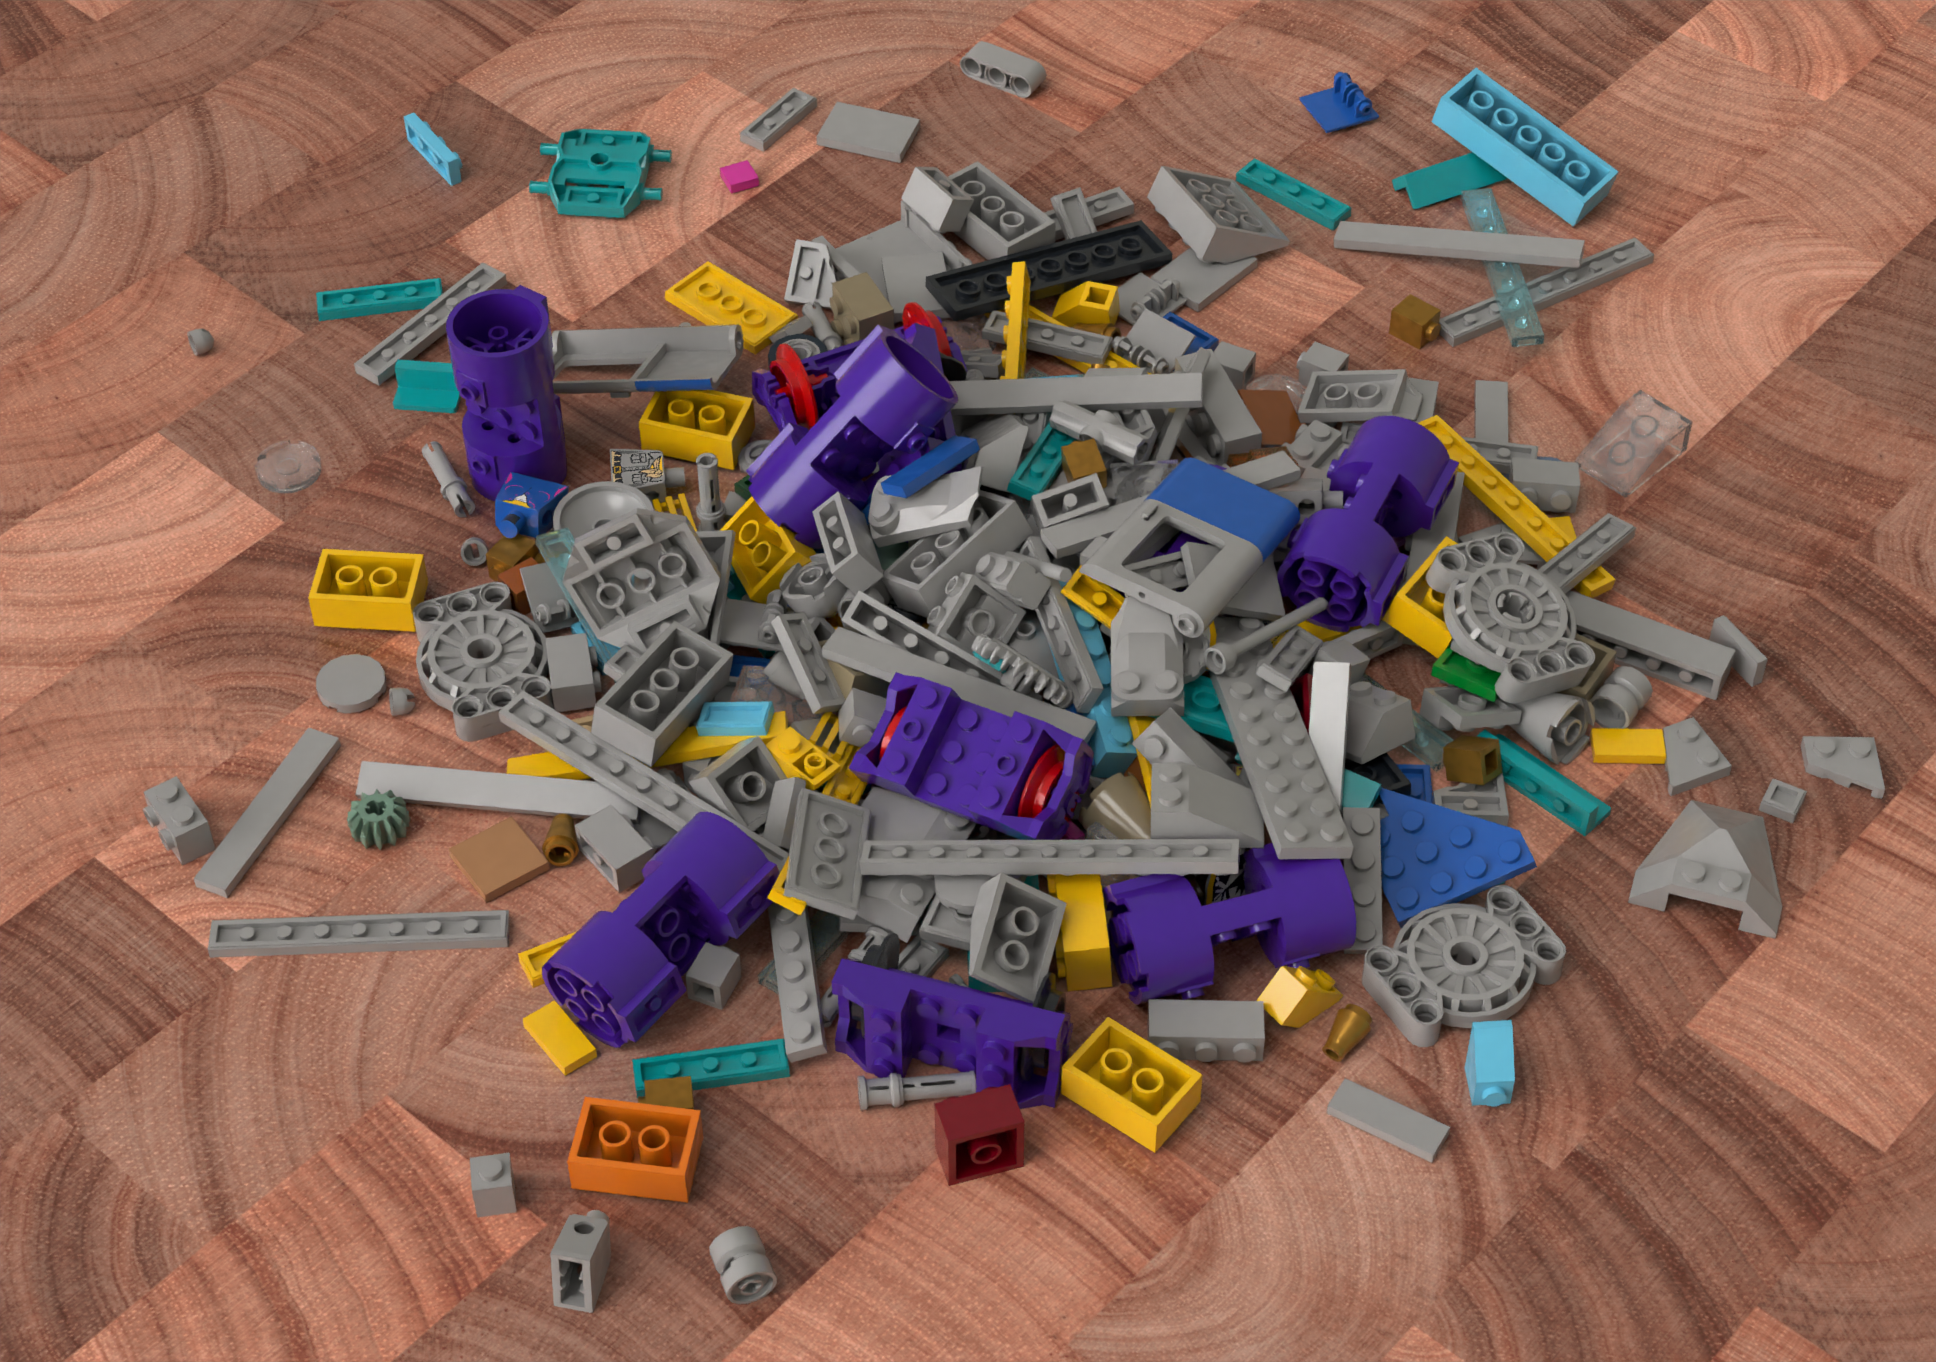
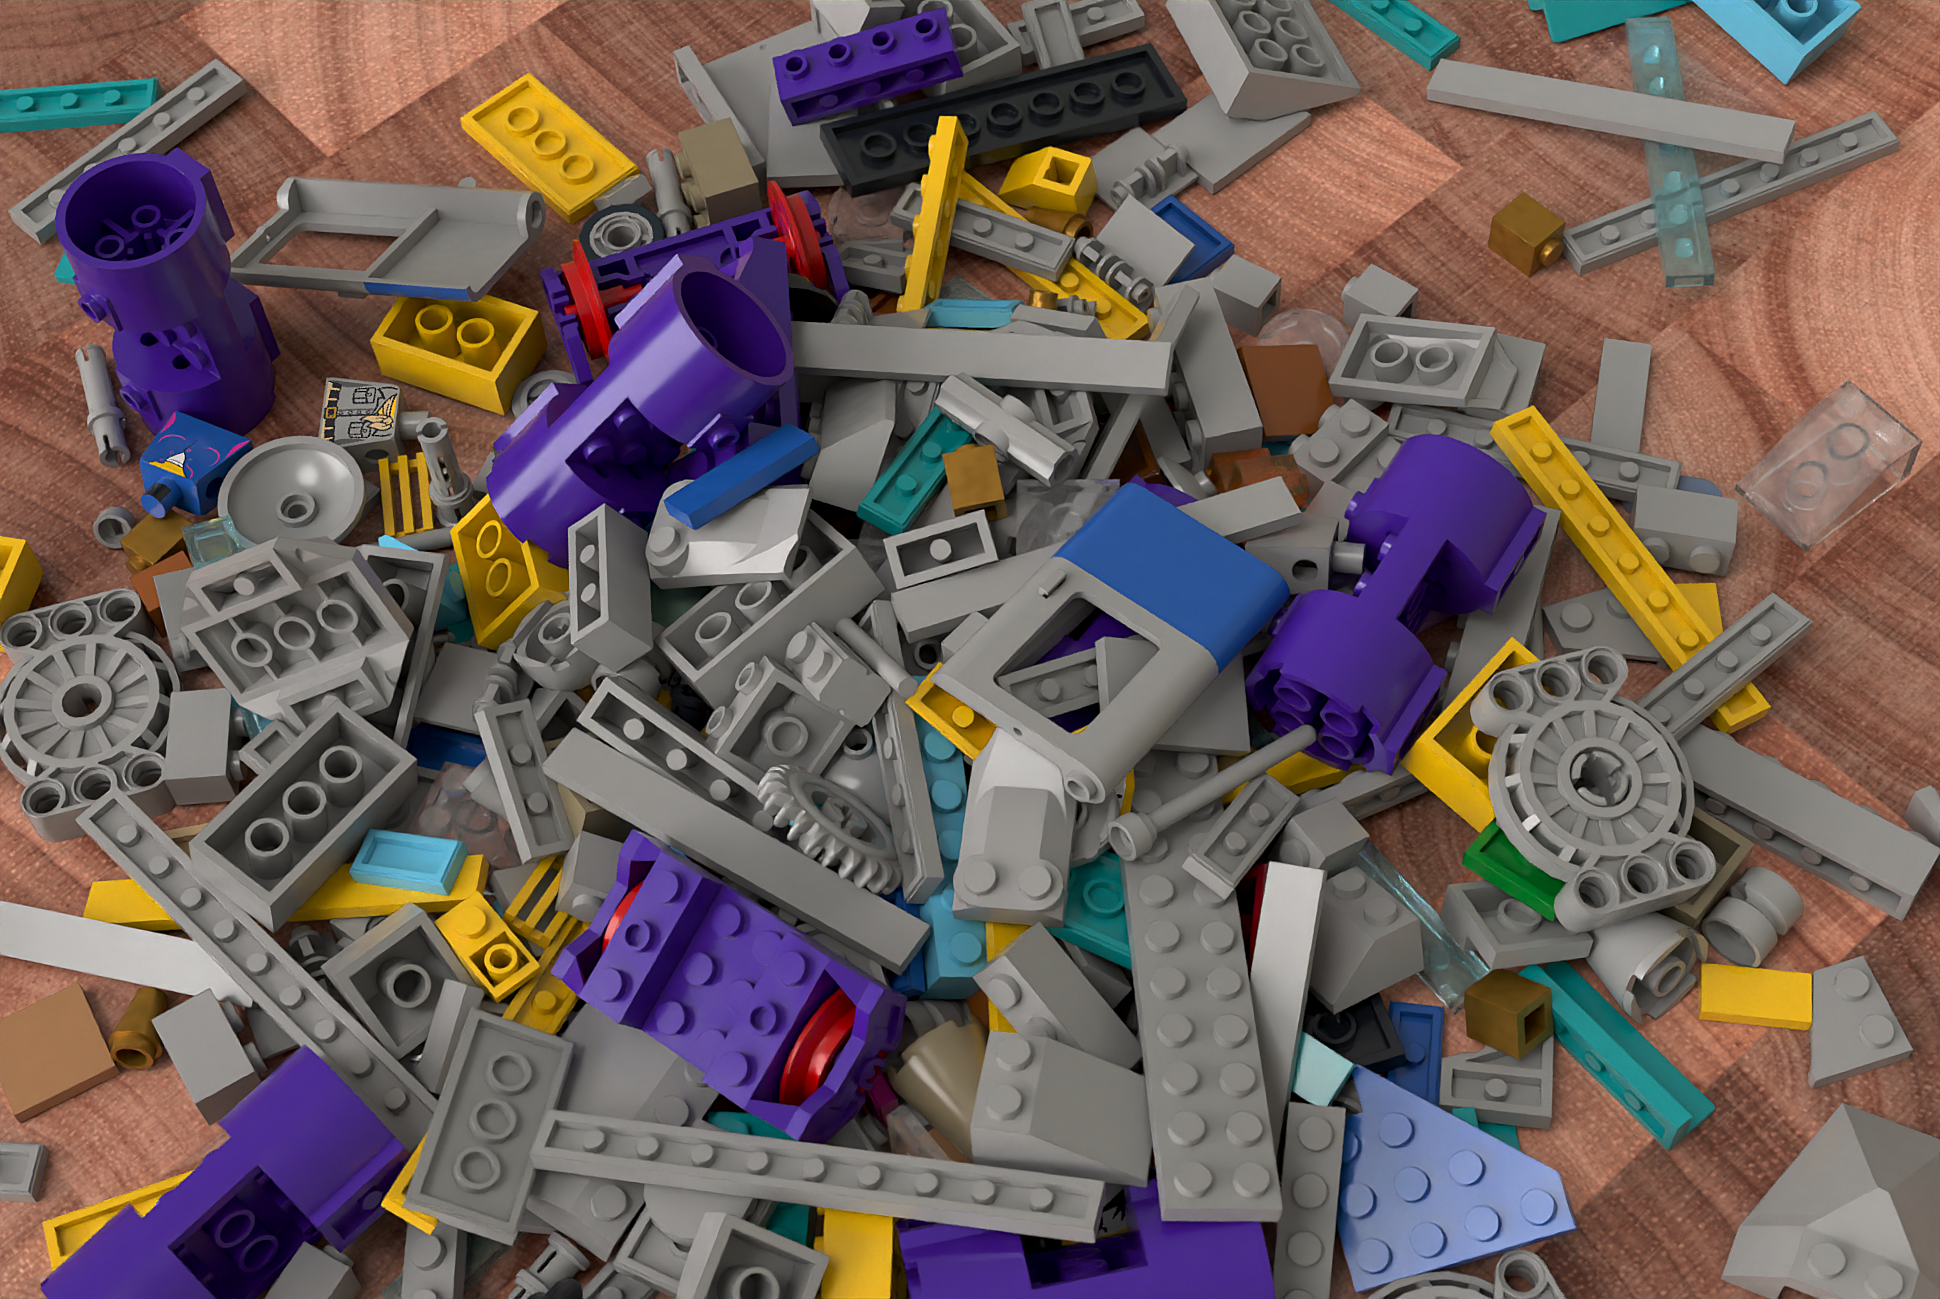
camera: 10 degrees right, 10 degrees up
light grey wing [784,239,838,310] -> none
none -> dark purple brick [772,7,964,126]

